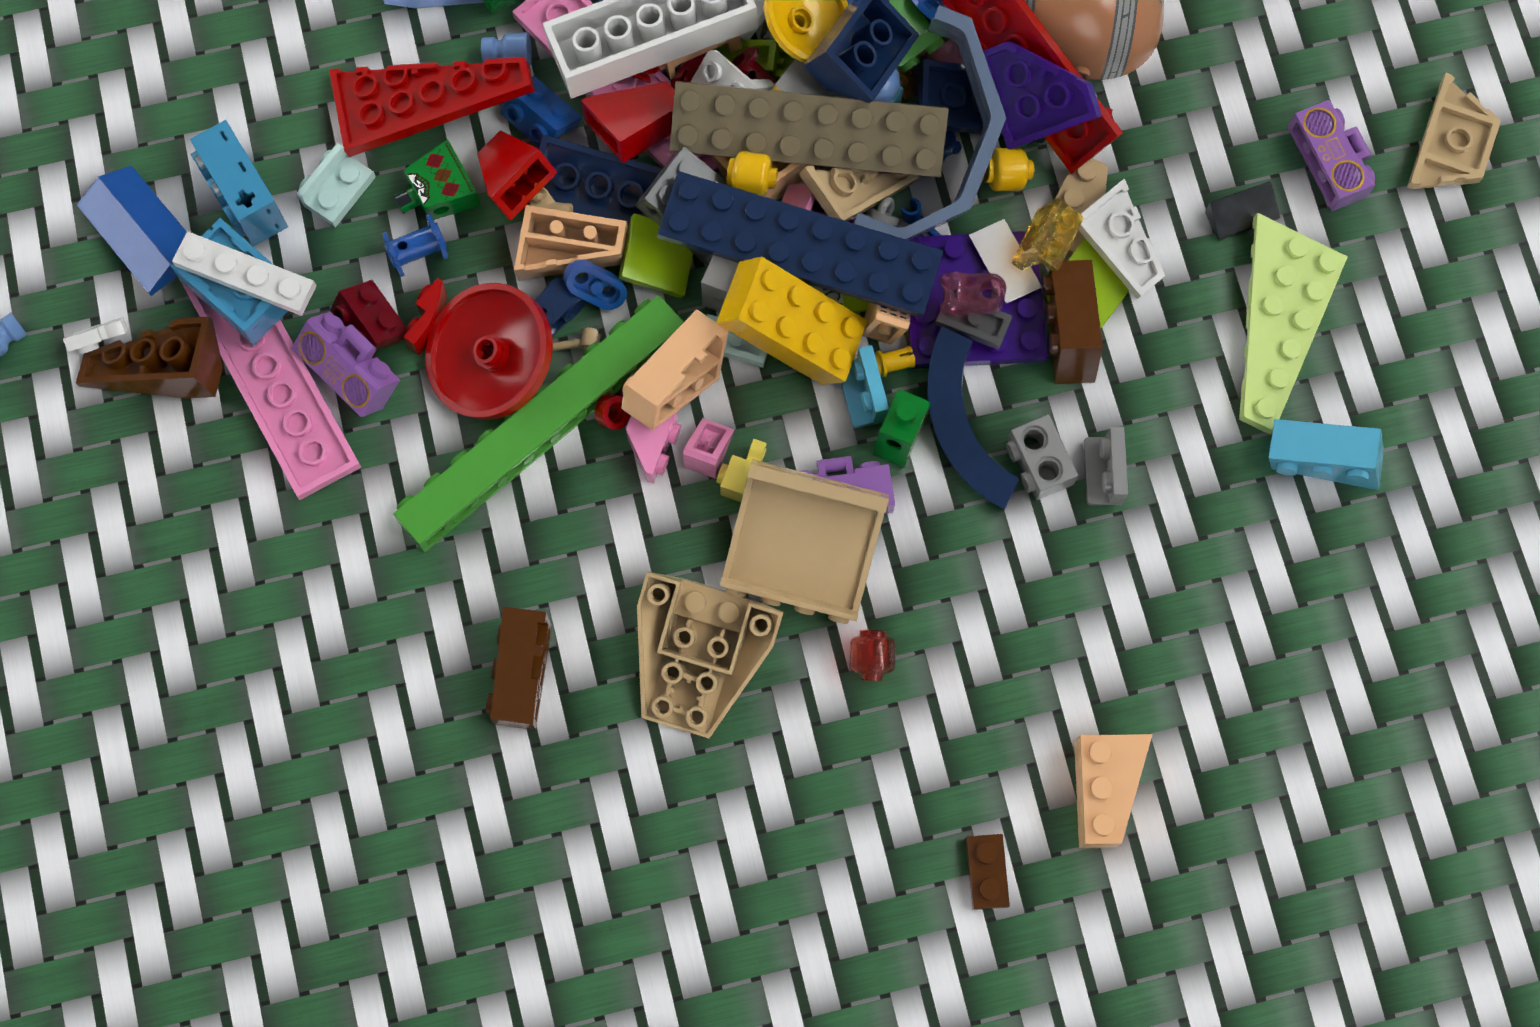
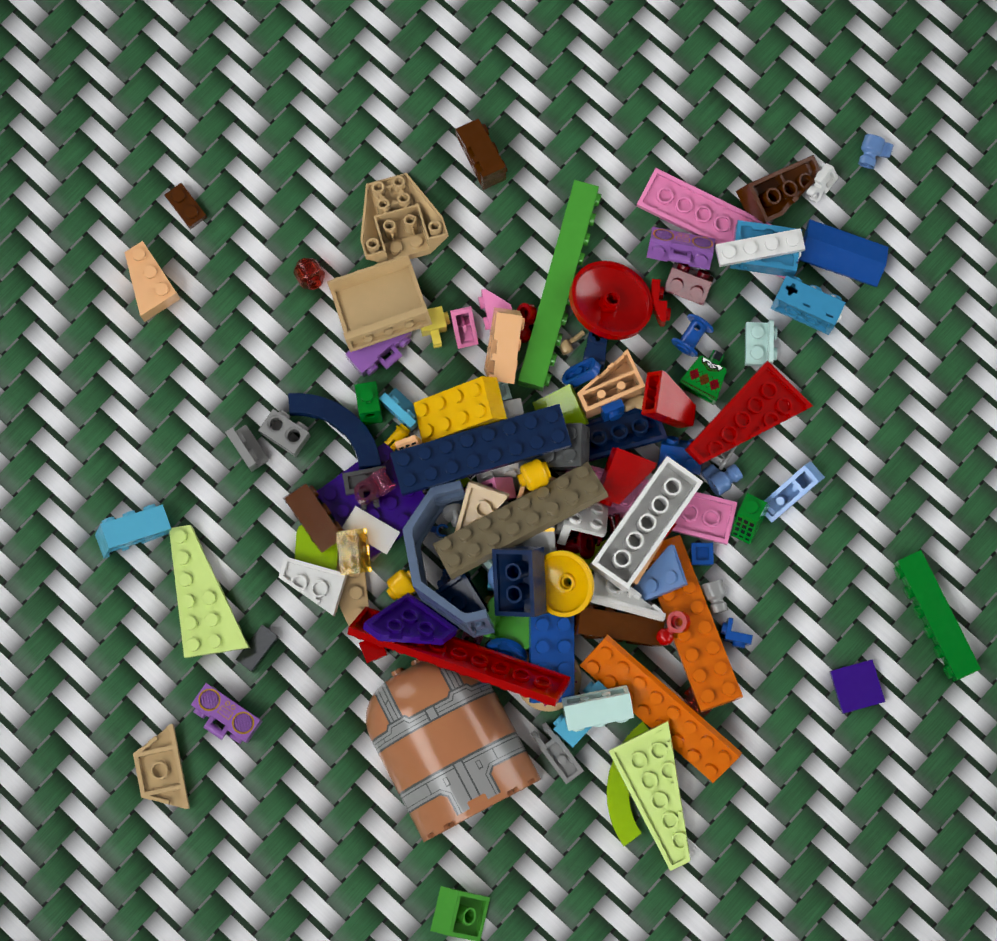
camera: 150 degrees right, 5 degrees up
none -> blue plate [601,398,624,422]

